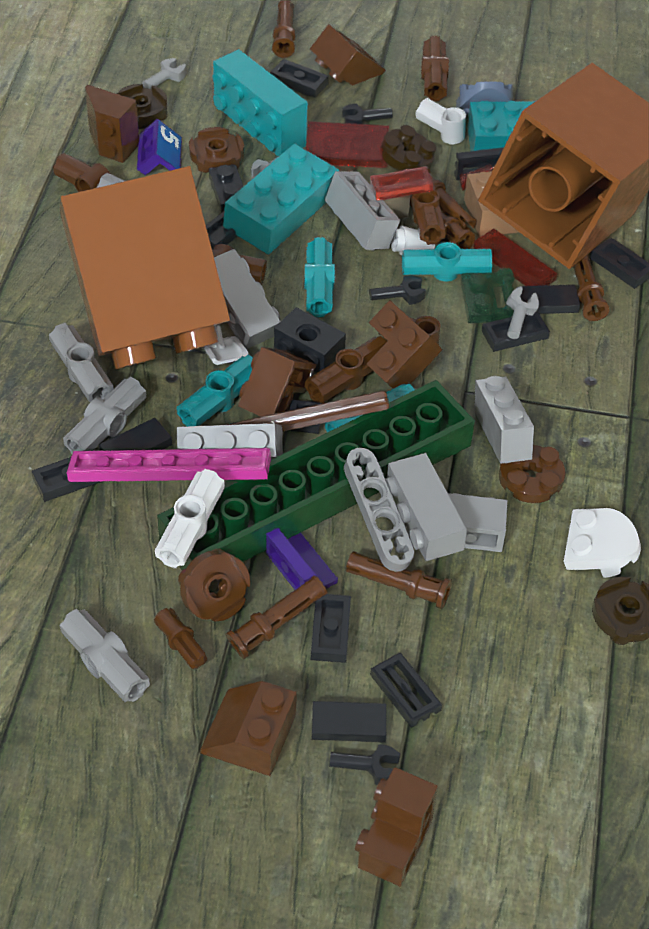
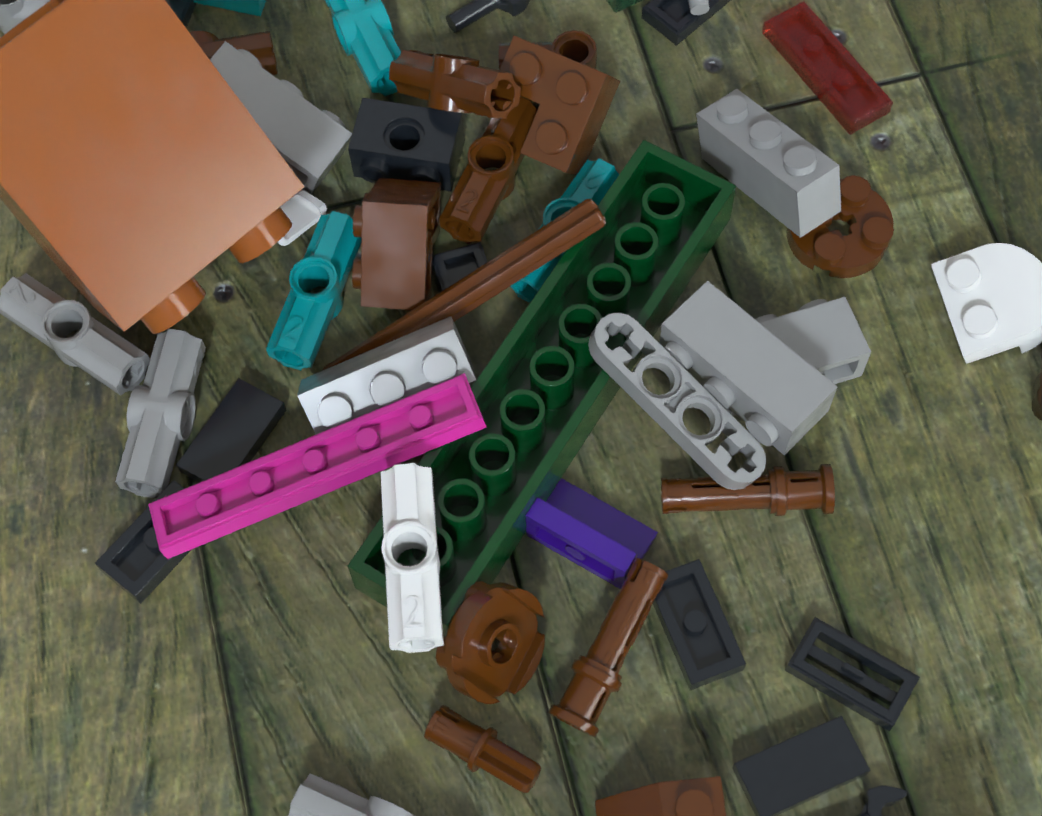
camera: 20 degrees left, 15 degrees up
none -> reddish brown piece [389,50,521,119]
none -> clear red tile [762,1,893,135]

